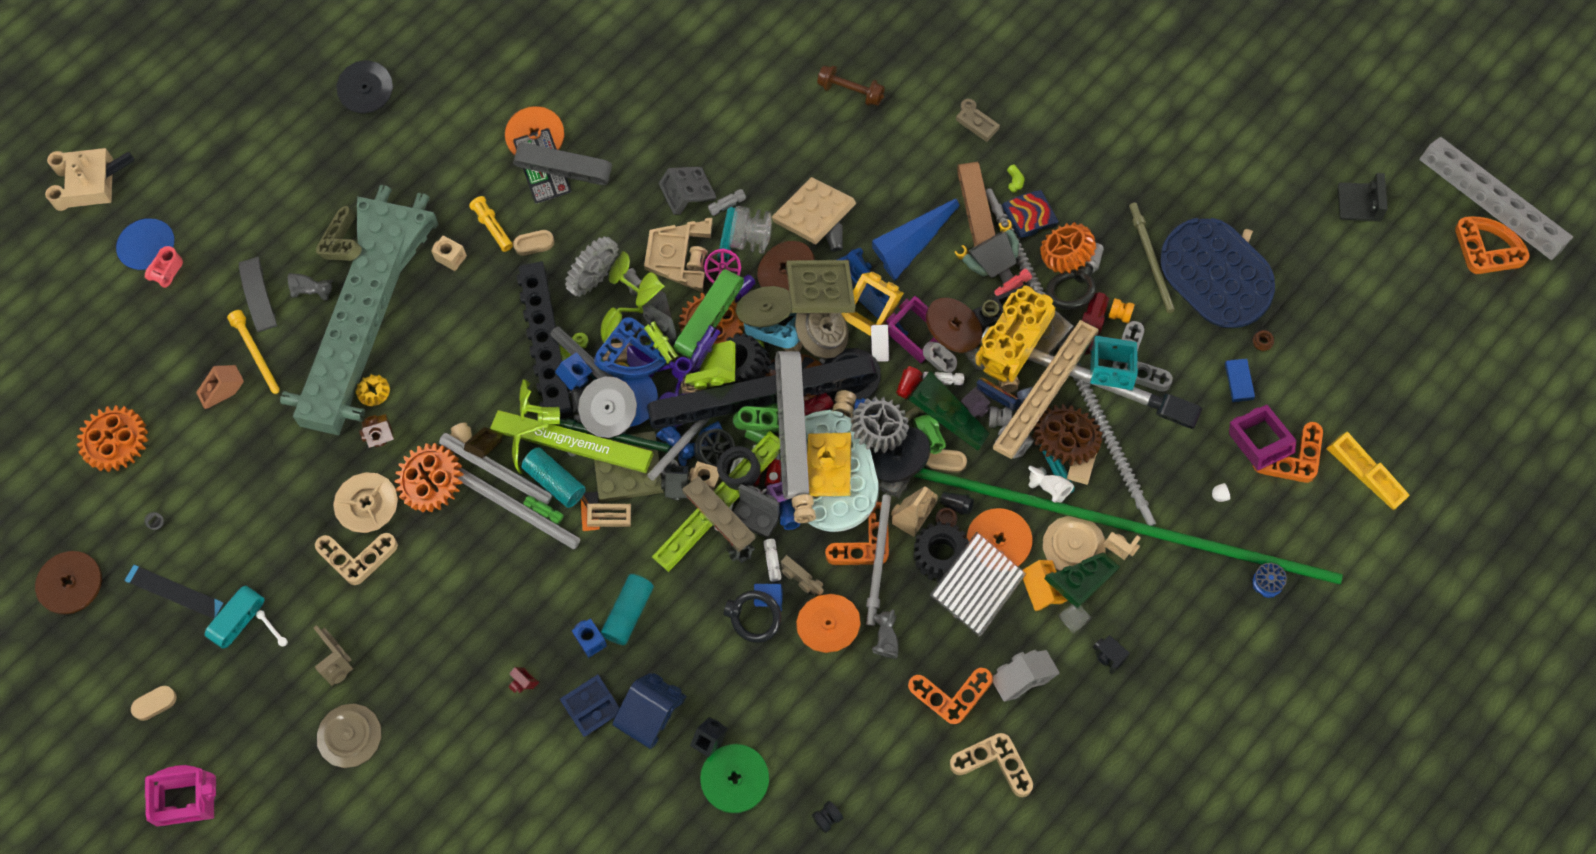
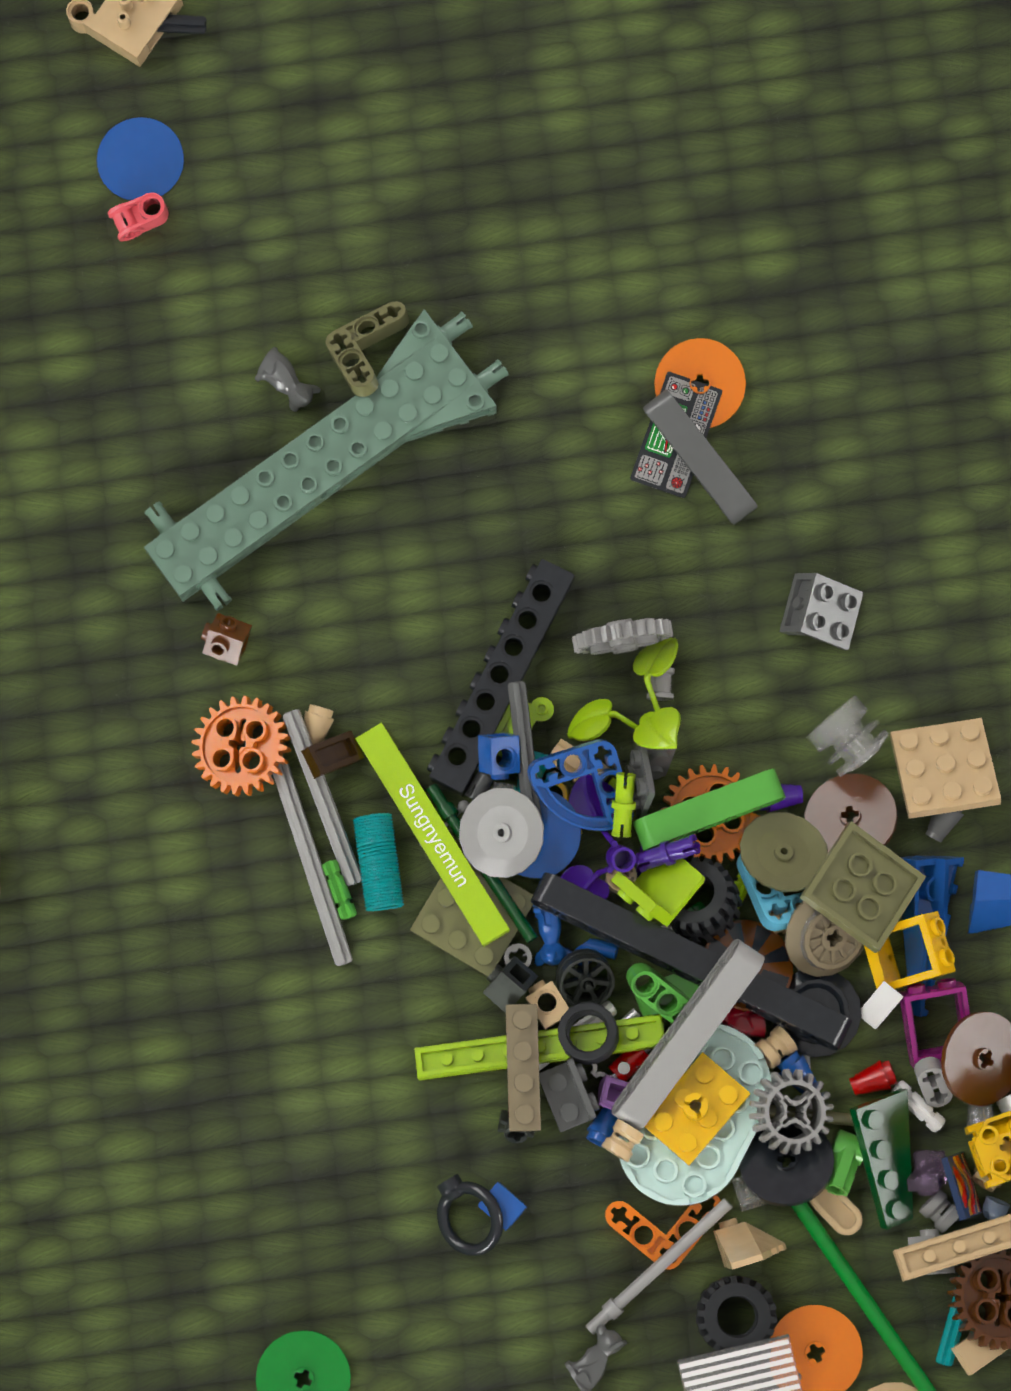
camera: 35 degrees right, 15 degrees up
nougat slope [196,365,244,409] -> none
yellow piece [227,310,280,394] -> none
dark grey slope [239,257,278,332] -> none
tan beam [315,533,398,585] -> none
tan piece [333,472,398,533] -> none
black piece [336,60,393,114] -> none
yellow gear [355,374,390,406] -> none
tan brick [432,236,467,271] -> none
yellow pin [469,196,513,252] -> none
dark red tile [509,667,539,693] -> none
lime plant [512,379,560,474] -> none
tan tile [513,230,554,256] -> none
dark blue slope [560,675,620,737] -> none
blue brick [572,618,607,658] -> none
sticker [581,492,600,531] -> none
tan tile [587,504,631,527] -> none
teal piece [601,574,654,645] -> none
dark blue piece [612,673,687,749] -> none
tan wing [644,218,713,292] -> none
light grey bar [647,418,710,480] -> none
tan bush [686,246,708,272] -> none
black brick [690,717,728,757] -> none
dark pink wheel [704,249,741,284] -> none
light grey axle [708,189,746,216] -> none
teal axle [717,207,738,263] -> none
white axle [764,539,781,582] -> none
dark tan hinge [781,555,824,596] -> none
orange piece [796,594,861,653] -> none
reddish brown plate [936,508,957,527] -> none
black cone [940,492,974,515] -> none
white animal [1028,466,1074,503] -> none

